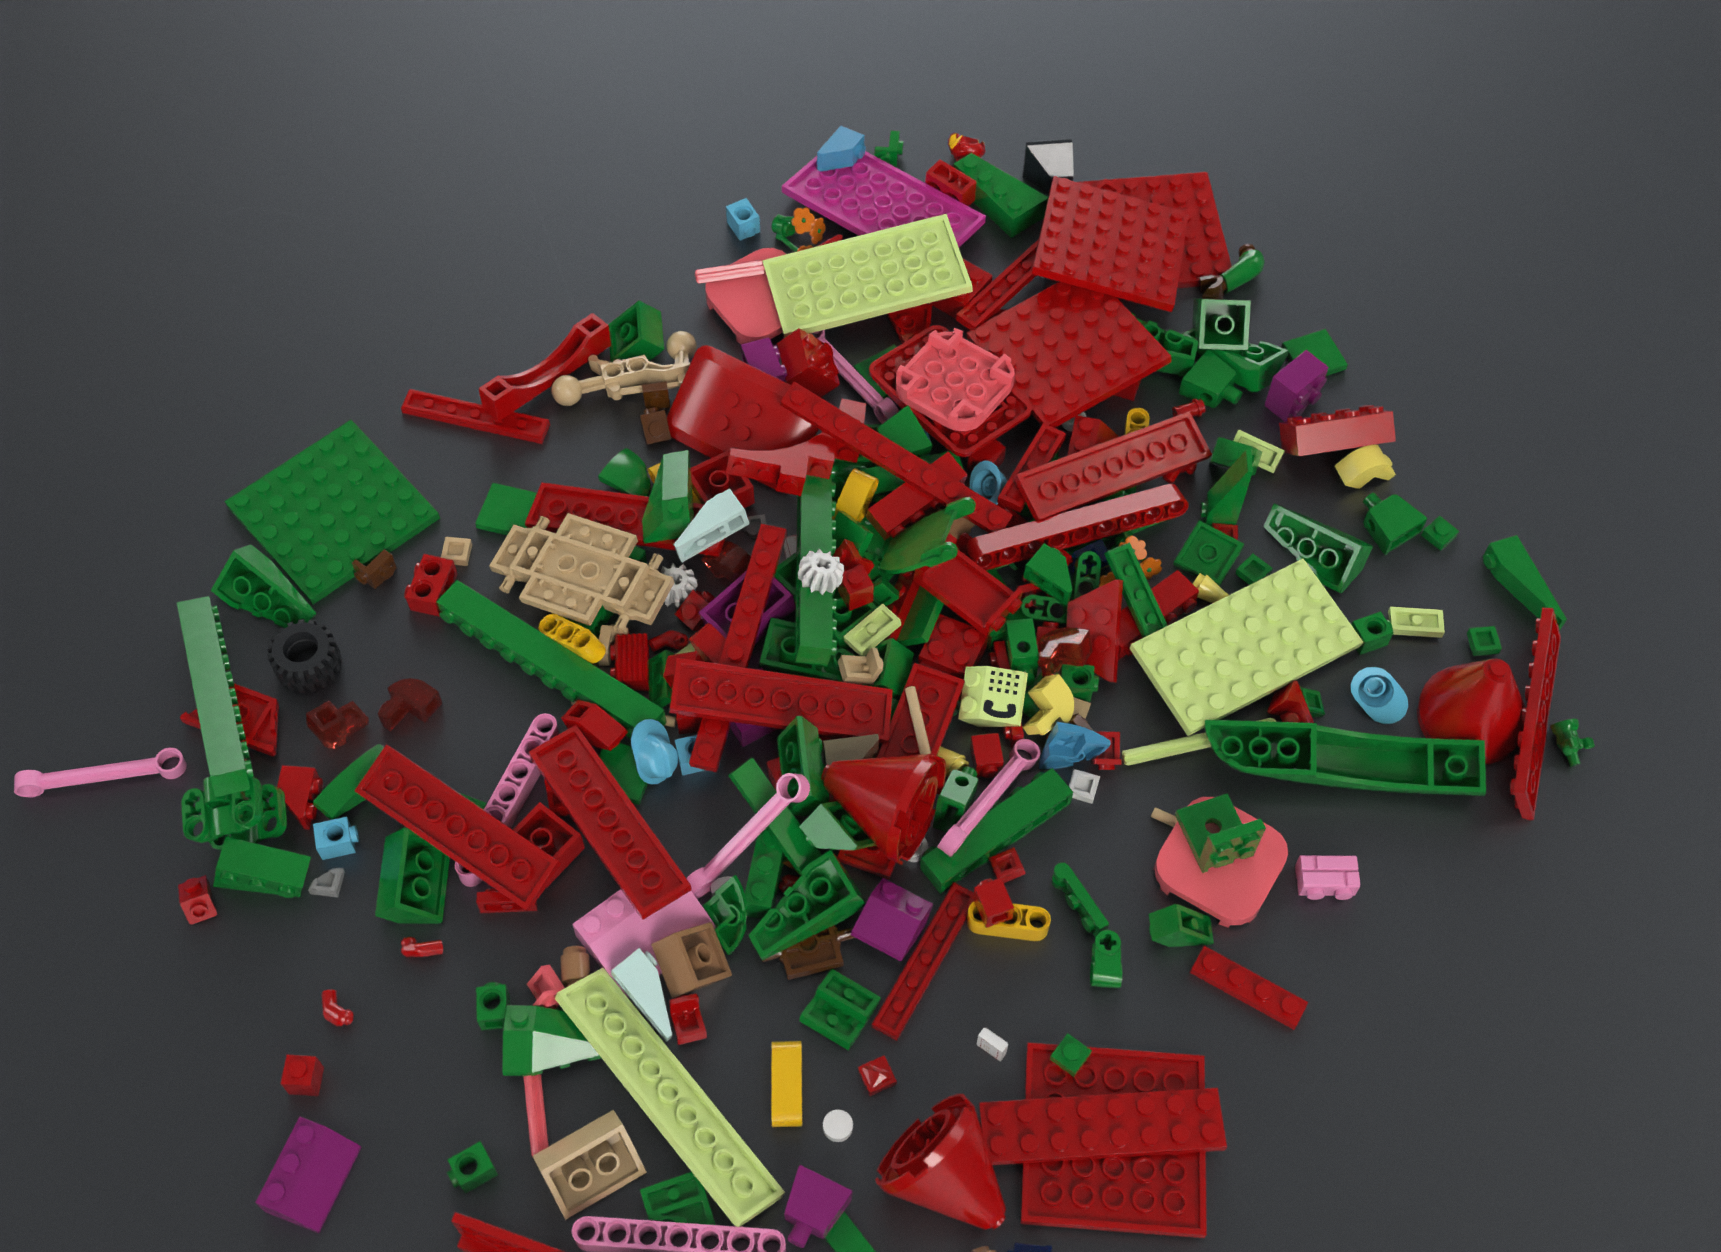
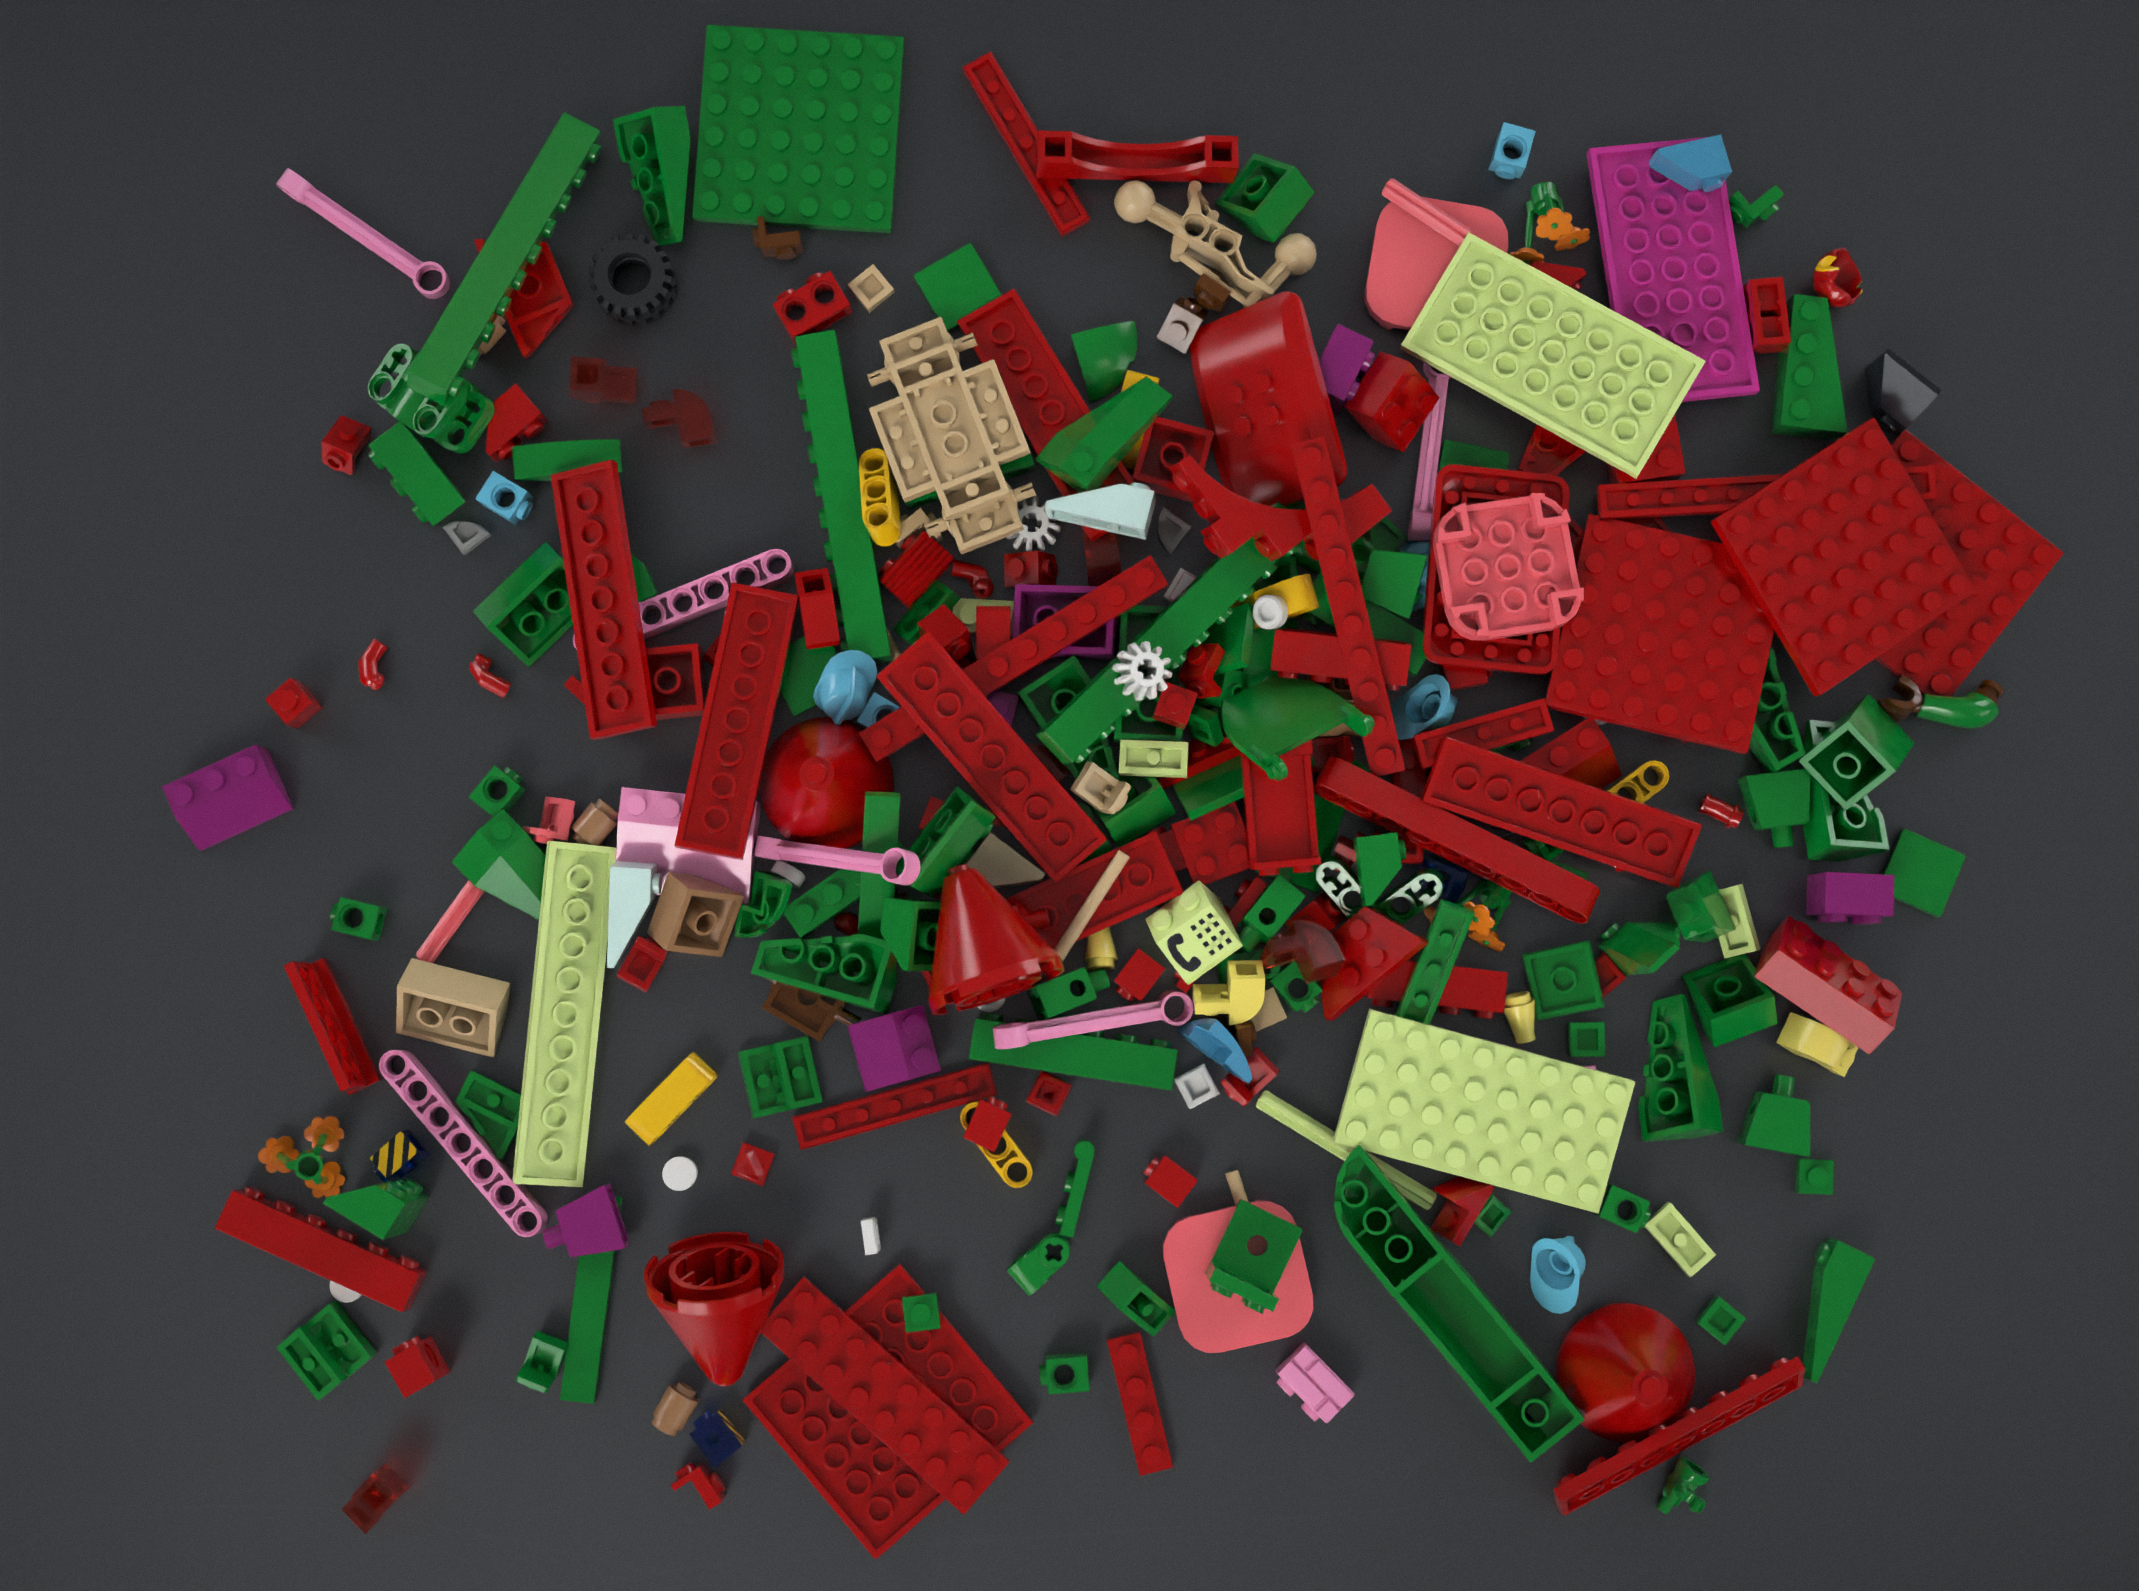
camera: 45 degrees right, 25 degrees up
none -> red cone [759,717,894,849]
none -> green brick [1039,1352,1089,1394]
none -> red brick [1143,1154,1198,1208]
none -> white tile [1253,595,1288,629]
none -> green slope [1682,954,1778,1047]

